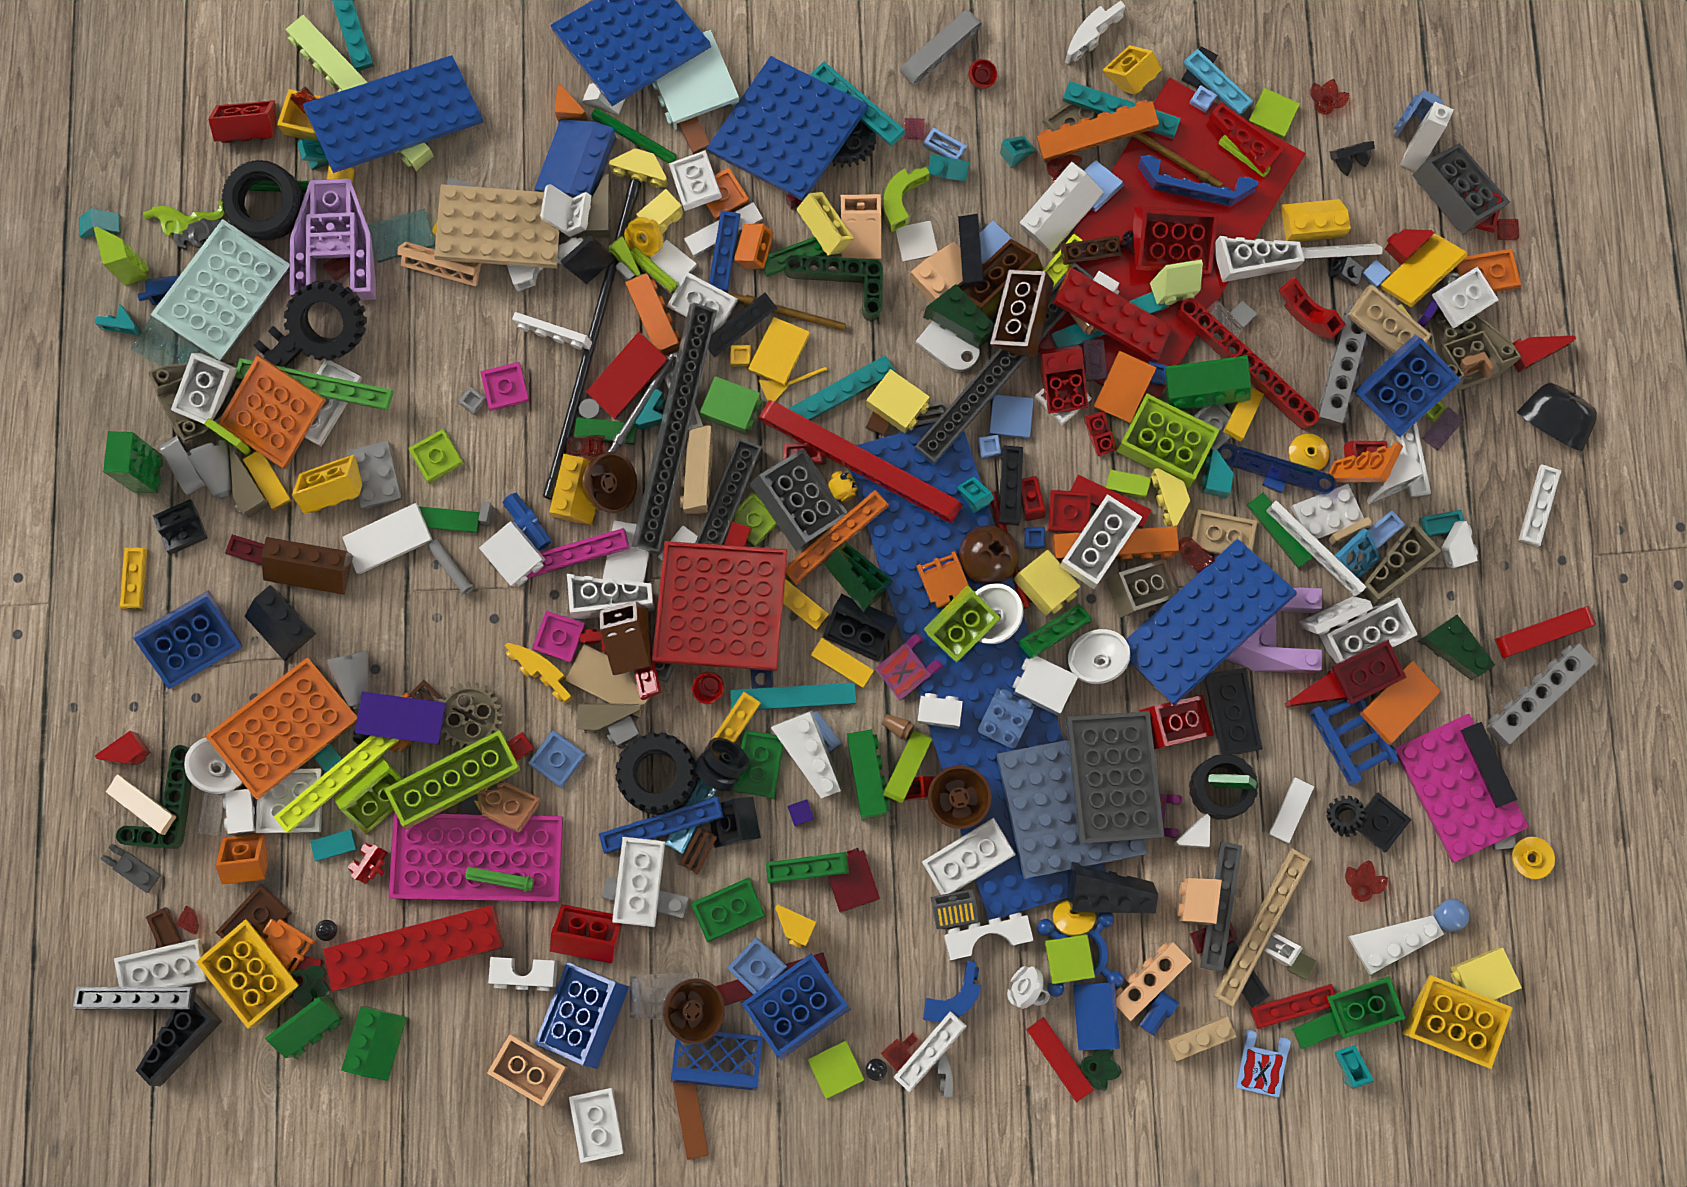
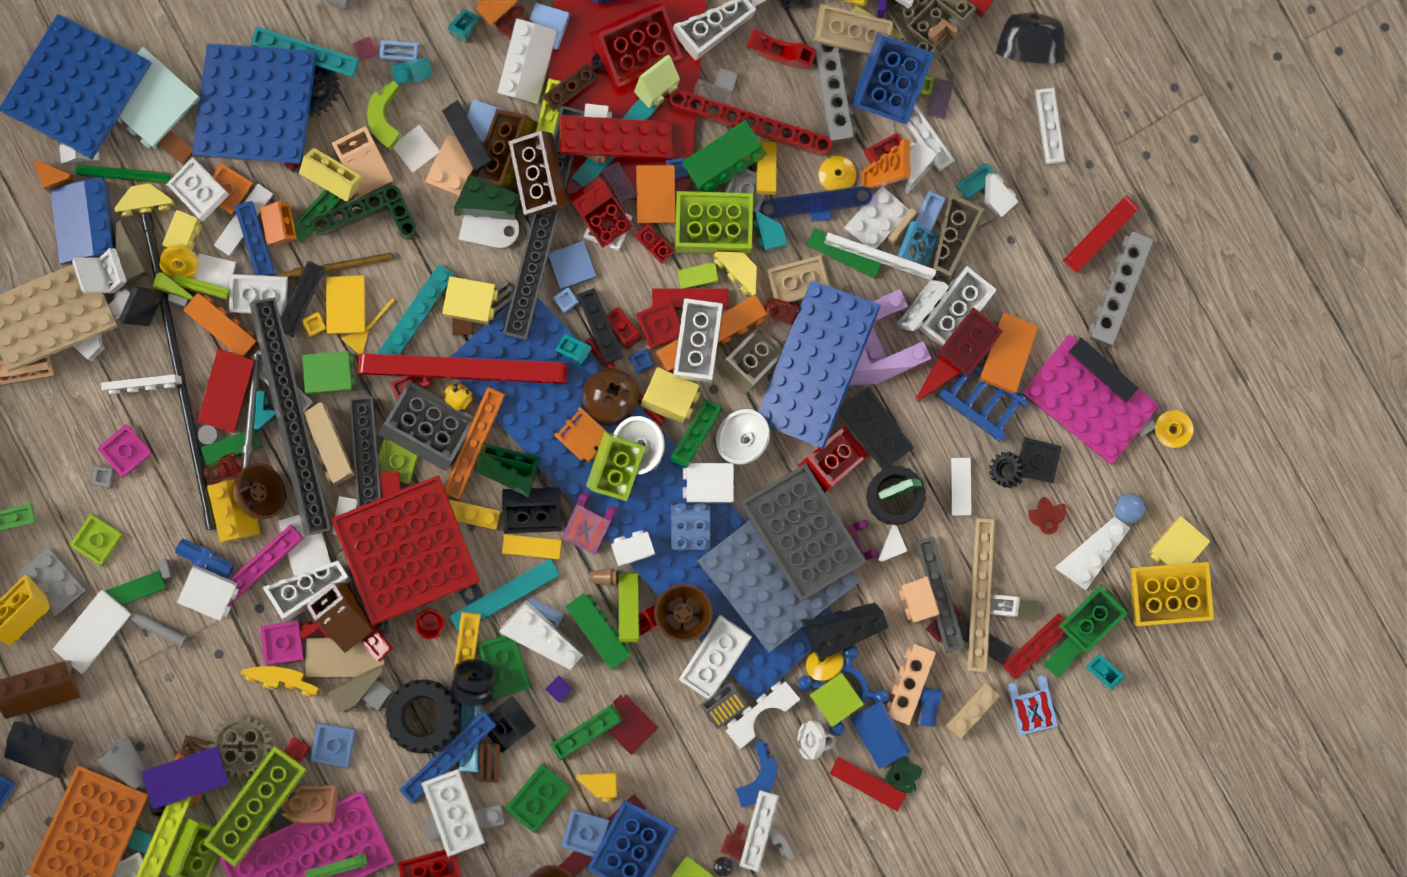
camera: 30 degrees left, 5 degrees up
dark green wedge [1417,614,1495,680] -> none

